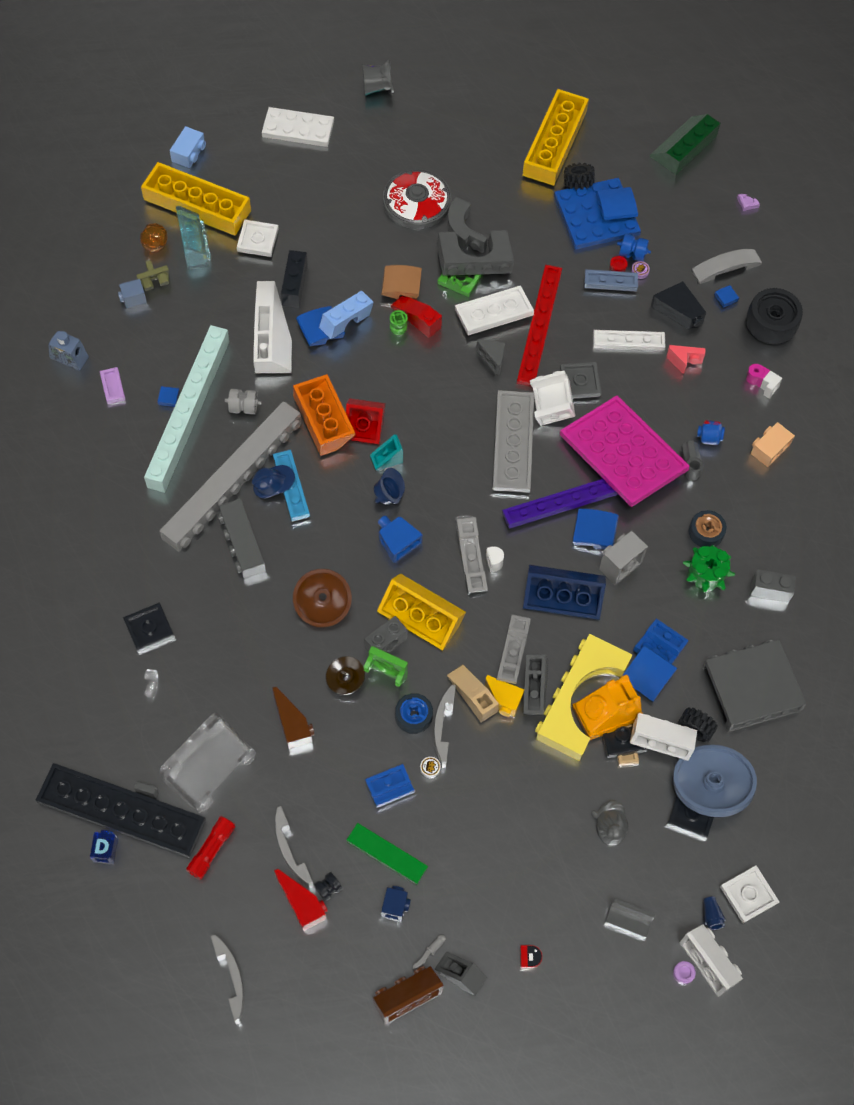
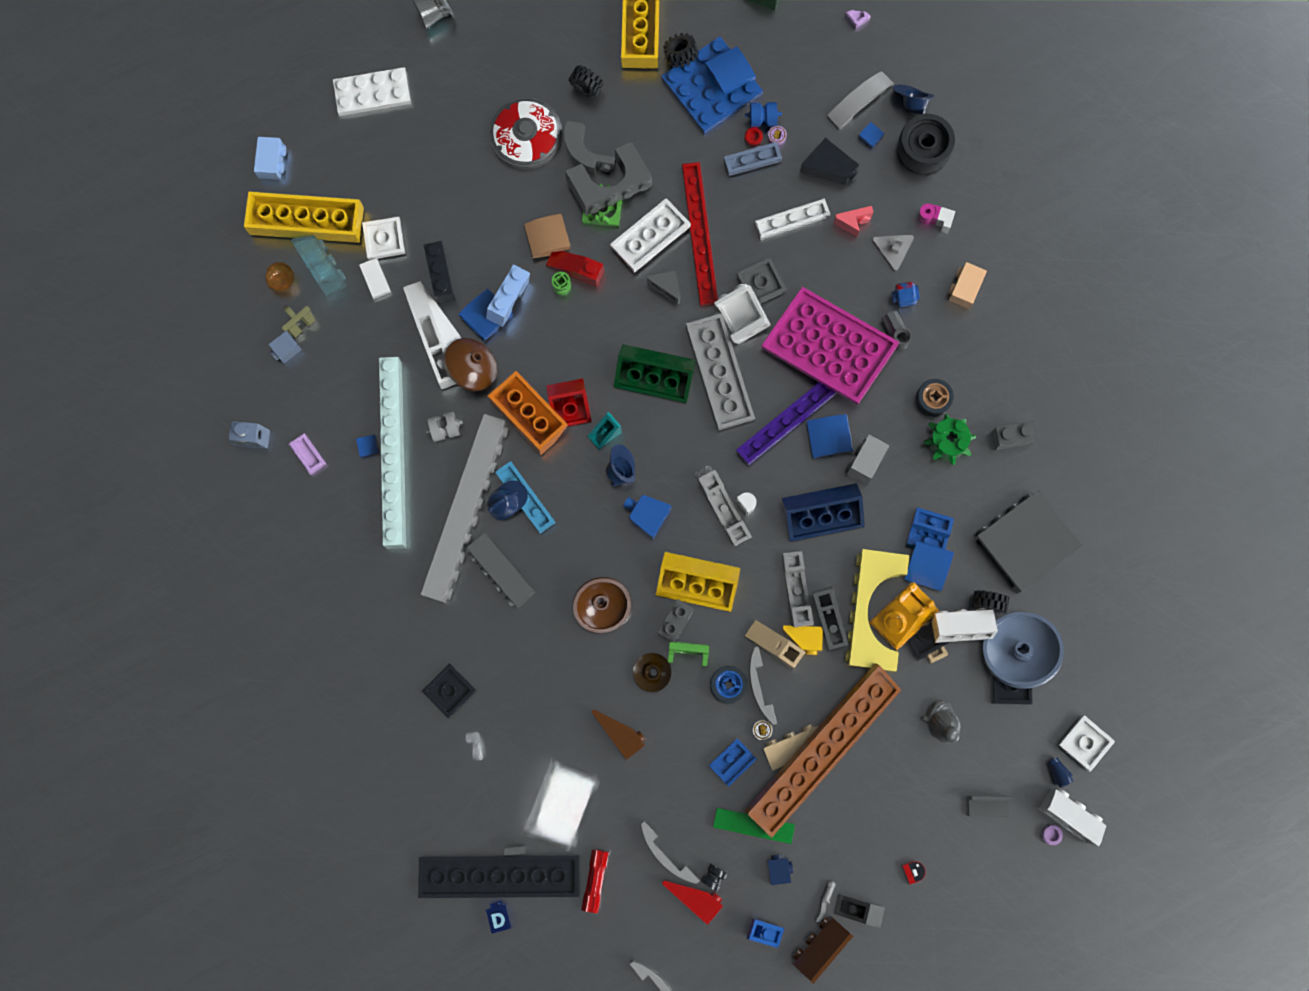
camera: 15 degrees left, 15 degrees up
none -> white tile [359,258,391,299]
none -> reddish brown dish [444,338,497,391]
none -> black tyre [568,65,604,98]
none -> dark green slope [613,344,696,403]
none -> dark orange plate [744,663,901,838]
none -> blue slope [746,917,784,948]
none -> tan slope [762,724,819,771]
none -> light grey piece [873,235,914,271]
none -> dark blue piece [893,84,934,114]

